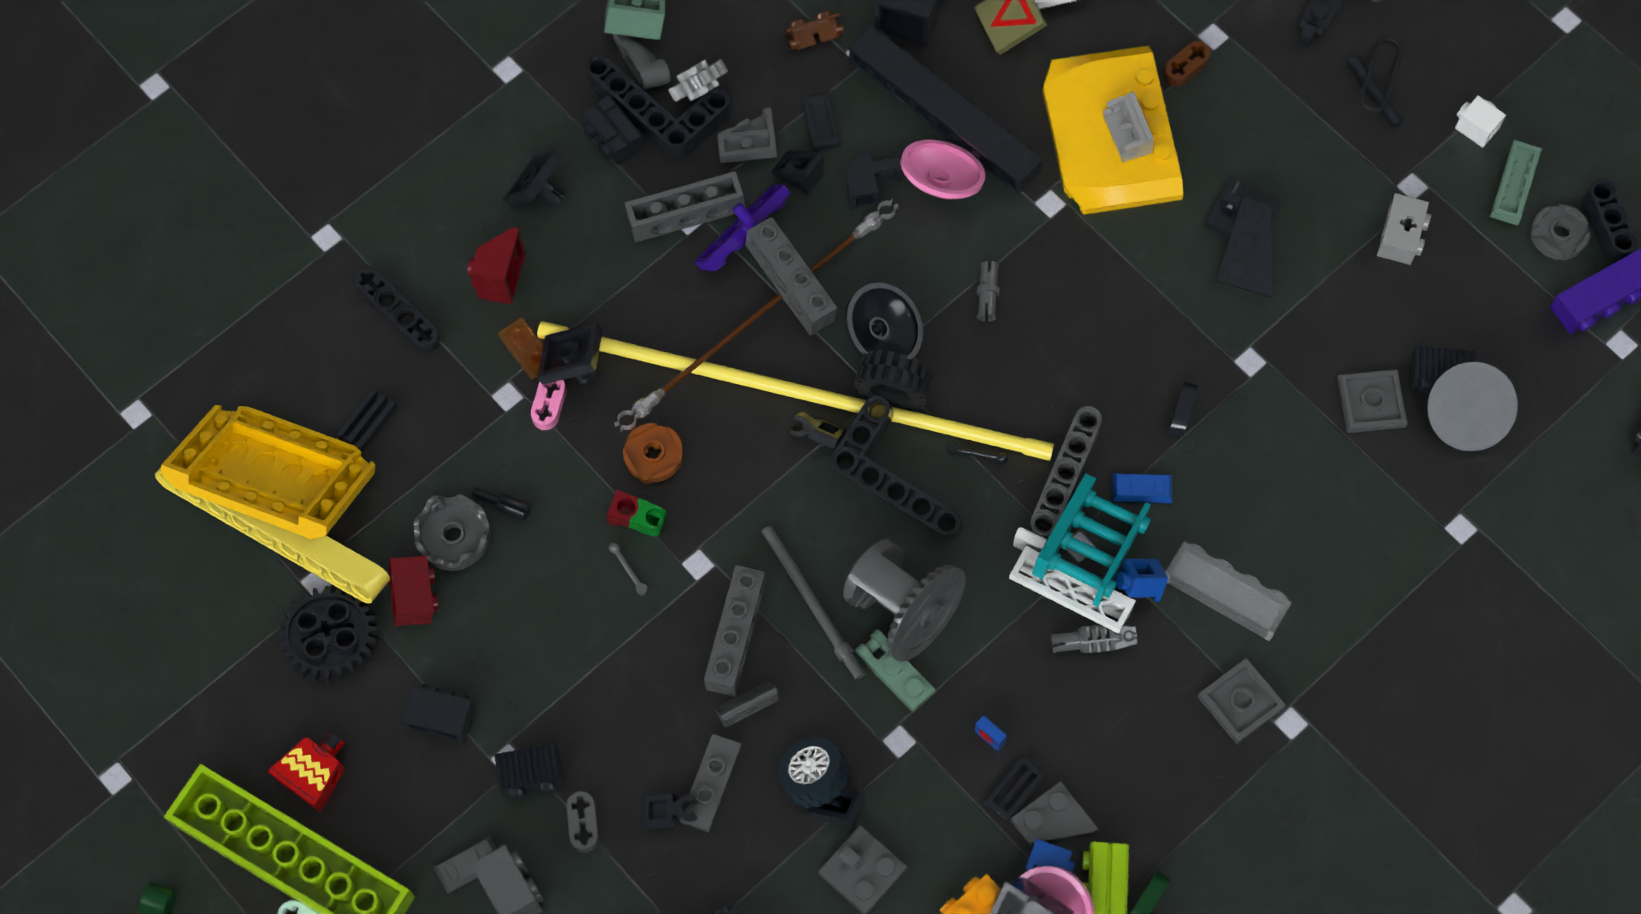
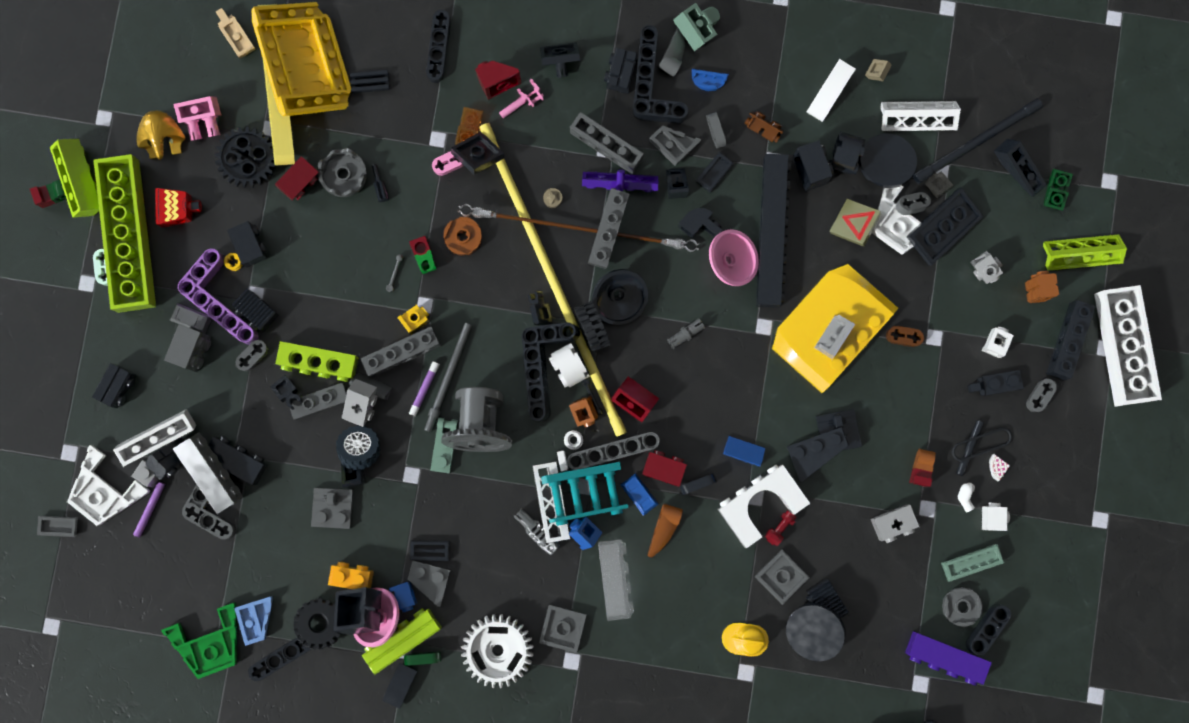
camera: 50 degrees right, 15 degrees up
light grey gear [668,60,728,101] -> none
blue tile [975,716,1007,751] -> none
none -> lime brick [50,139,99,218]
none -> pearl gold piece [137,110,185,160]
none -> bright pink brick [174,96,221,141]
none -> medium lavender beam [178,249,258,345]
none -> tan hinge [216,8,255,59]
none -> yellow bush [224,253,243,271]
none -> lime brick [275,341,359,382]
none -> light grey brick [342,379,378,427]
none -> yellow brick [397,305,430,335]
none -> medium lavender bar [409,362,440,417]
none -> white gear [461,614,534,688]
none -> bright pink piece [499,79,544,119]
none -> dark tan tile [543,188,562,208]
none -> white brick [549,343,590,388]
none -> white plate [564,430,583,450]
none -> dark orange brick [569,395,598,427]
none -> dark red brick [611,376,659,422]
none -> dark red brick [642,450,687,487]
none -> dark orange piece [647,504,683,557]
none -> blue tile [691,69,729,91]
none -> dark grey beam [706,112,726,148]
none -> white arch [718,464,810,548]
none -> yellow piece [722,623,769,656]
none -> blue slope [723,436,765,467]
none -> dark red bar [764,511,796,546]
none -> leg [909,448,936,487]
none -> white arm [958,482,975,512]
none -> white tile [989,454,1010,481]

